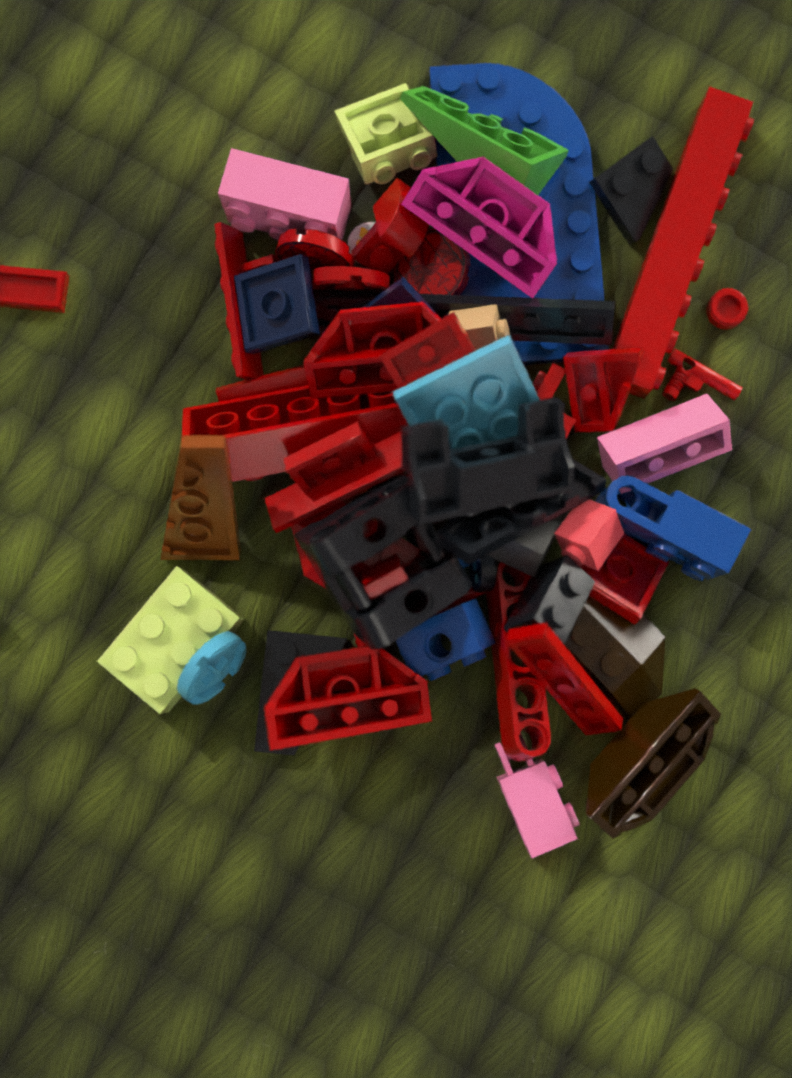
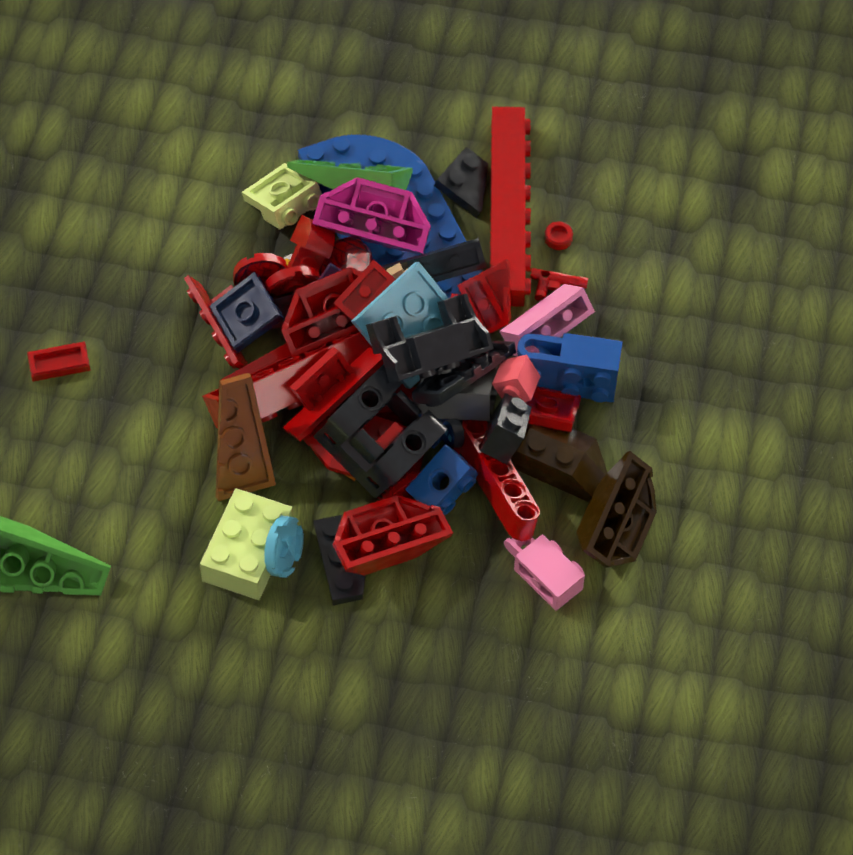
camera: 20 degrees left, 25 degrees down
bright pink brick [218,148,351,240] -> none
red tile [506,622,623,736] -> none

